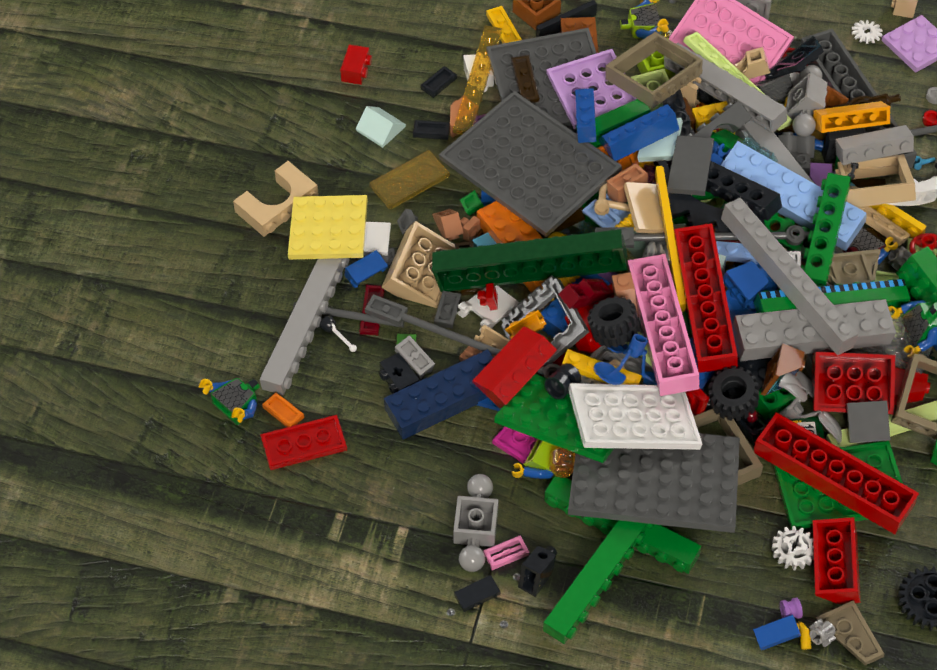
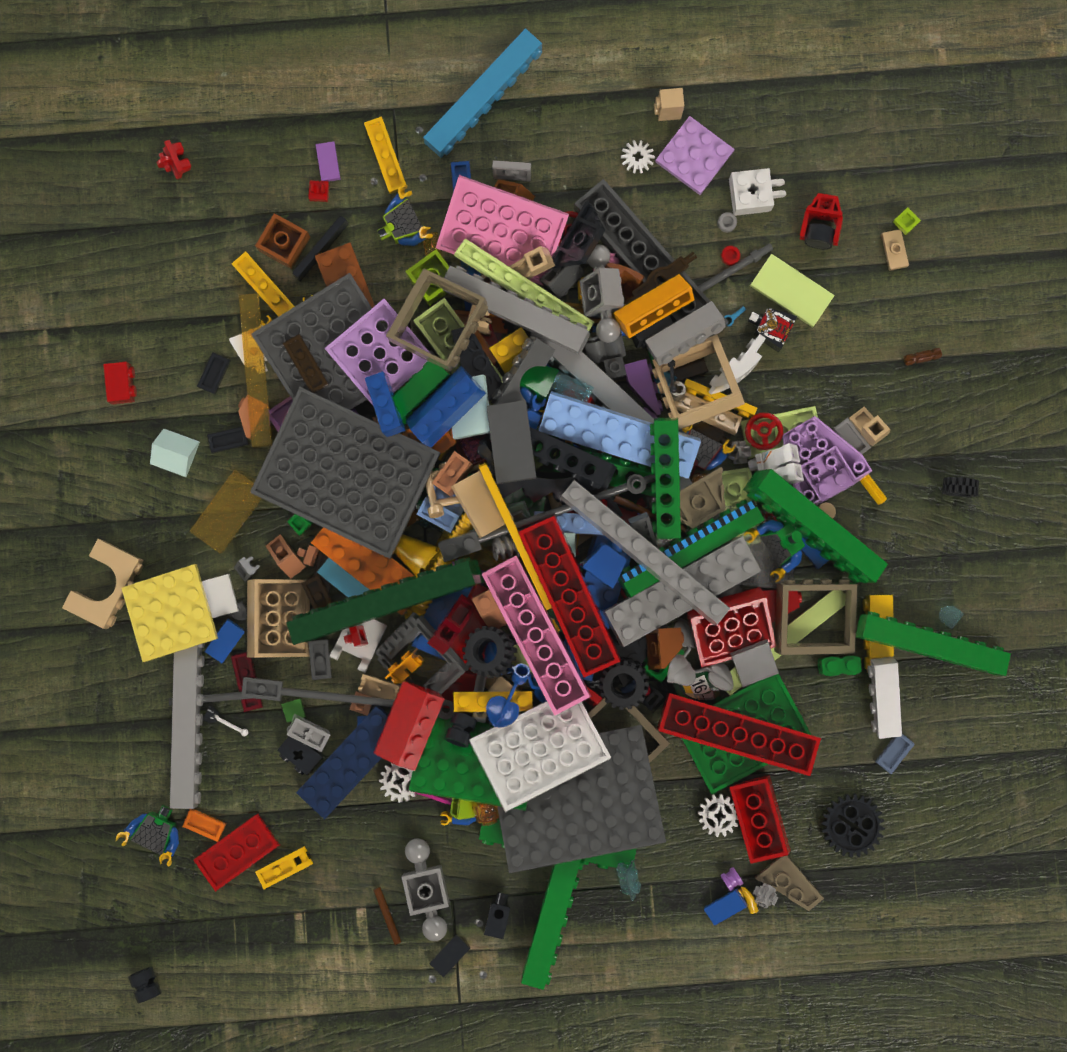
camera: 20 degrees left, 30 degrees up
bright pink tile [483,535,529,570] -> none
none -> black wheel [128,967,162,1003]
none -> yellow plate [255,846,313,889]
none -> reddish brown bar [373,887,402,945]
none -> white gear [379,763,416,803]
none -> clear light blue hinge [616,860,641,901]

